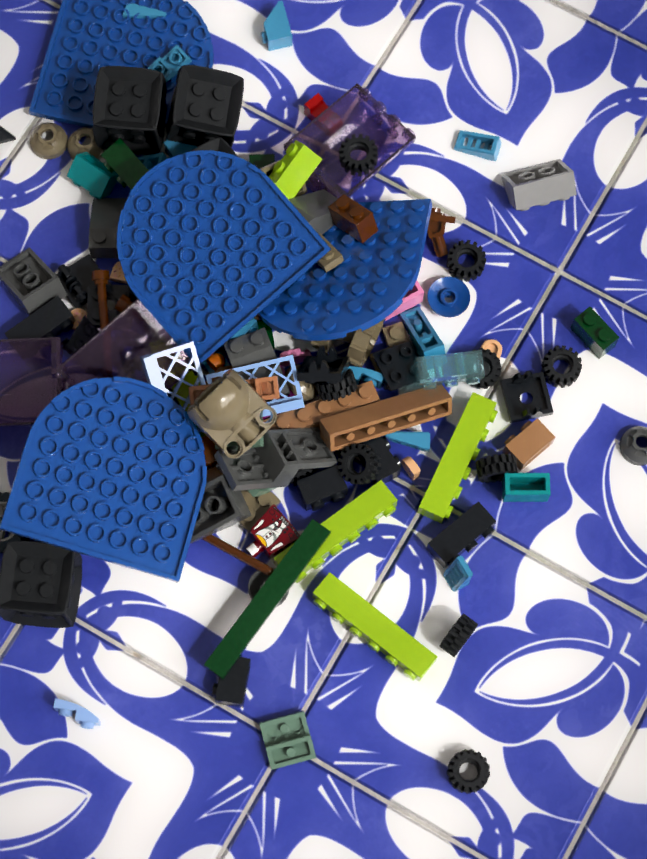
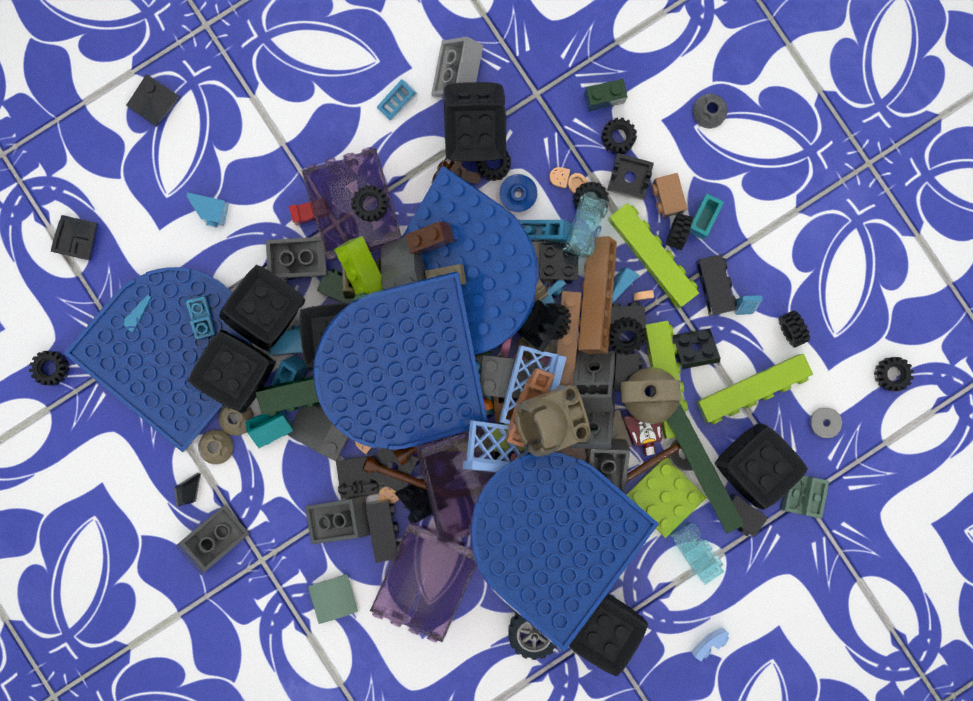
camera: 65 degrees left, 15 degrees up
none -> dark grey slope [266,237,327,280]
none -> black piece [443,82,506,162]
none -> light nougat tile [549,167,570,189]
none -> dark tan piece [621,367,681,424]
none -> lime plate [626,457,706,538]
none -> clear light blue brick [669,521,724,585]
none -> black piece [672,328,721,369]
none -> black piece [714,424,808,510]
none -> light grey piece [809,408,842,438]

